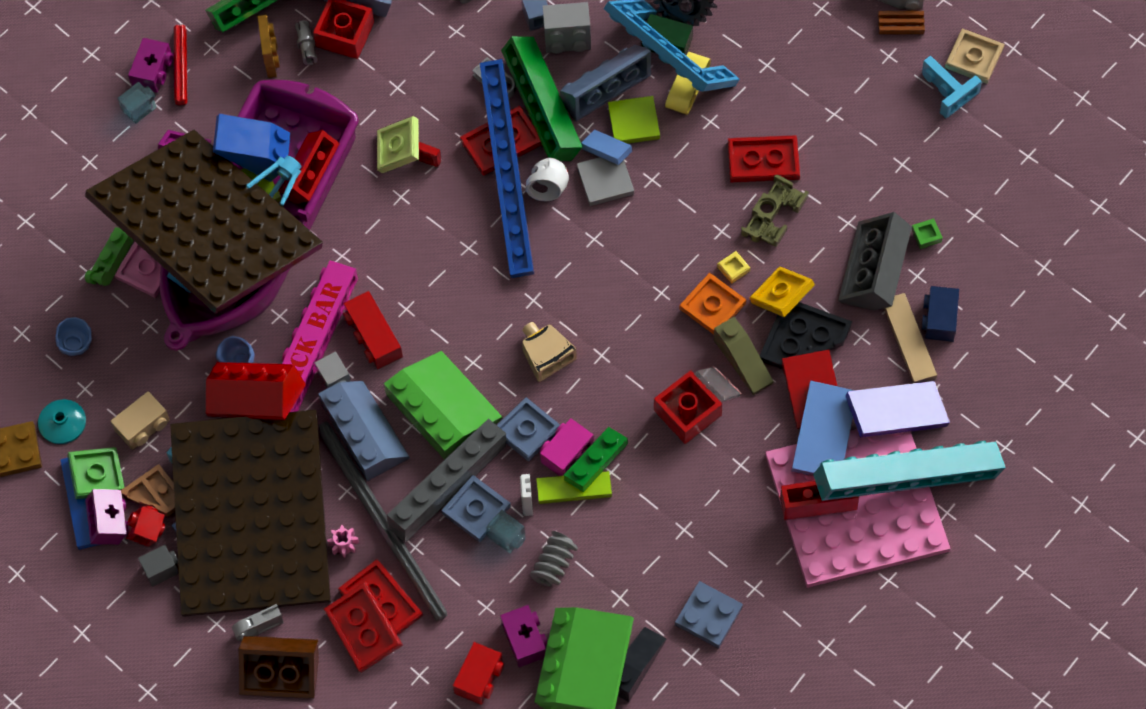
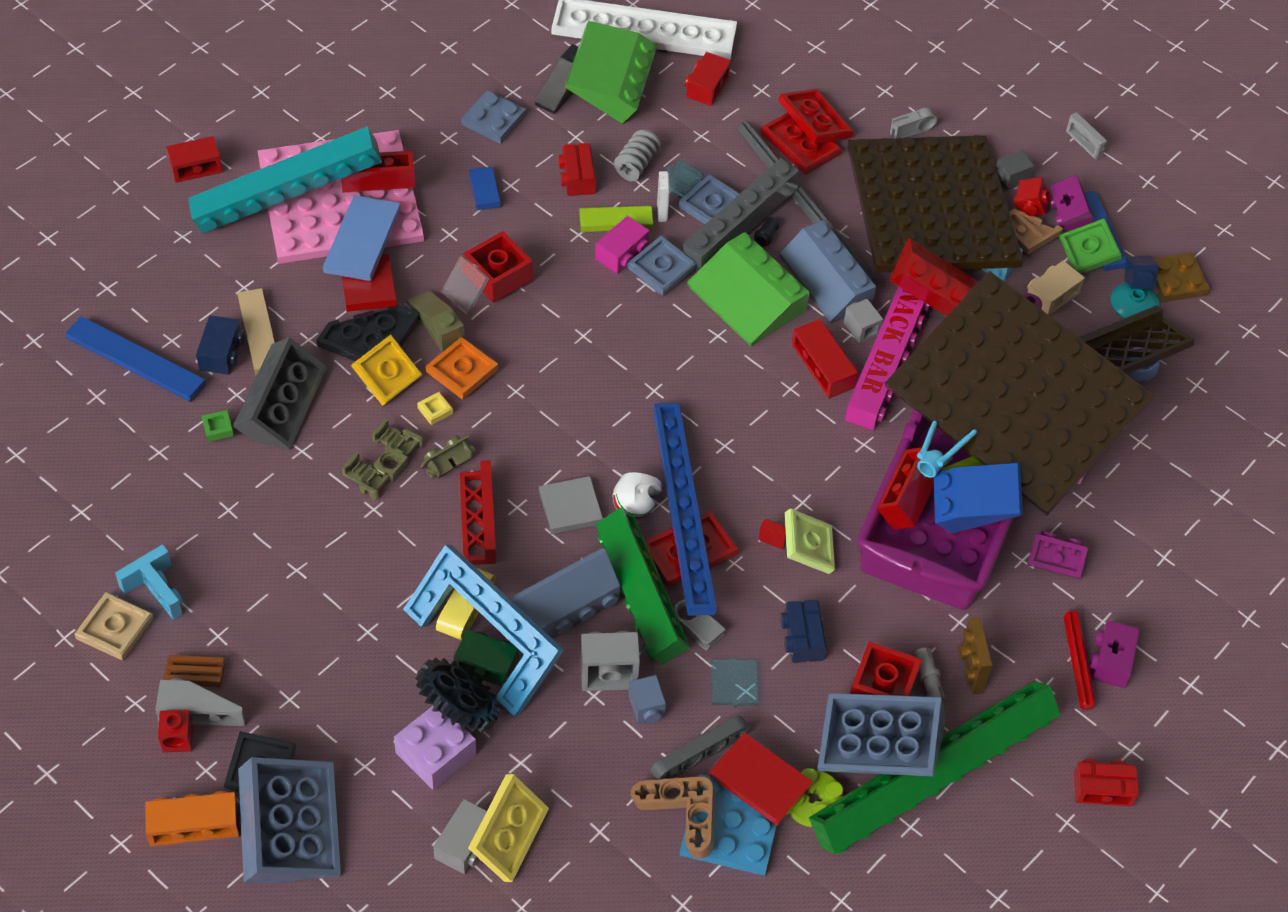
camera: 175 degrees right, 10 degrees down
bright green plate [85,227,134,286] -> none
clear light blue brick [117,82,157,124] -> none
reddish brown slope [238,636,319,698] -> none
bright pink gear [327,525,359,558] -> none
magenta brick [500,605,548,668] -> none
tan torso [522,322,577,382] -> none
green plate [564,427,628,492] -> none
medium blue tile [581,130,632,165] -> none
lime tile [608,96,660,144] -> none
red tile [728,135,800,183] -> none
tile [845,381,950,438] -> none
none -> blue tile [65,316,206,402]
none -> red brick [166,136,223,183]
none -> olive hinge [420,435,476,479]
none -> red fence [459,460,496,565]
none -> blue tile [469,167,500,210]
none -> red brick [558,143,596,196]
none -> clear light blue piece [711,657,758,708]
none -> black pin [754,217,779,247]
none -> dark blue brick [780,600,827,663]
none -> light grey tile [1066,112,1107,160]
none -> dark brown fence [1079,306,1194,374]
none -> dark blue brick [1124,256,1158,289]

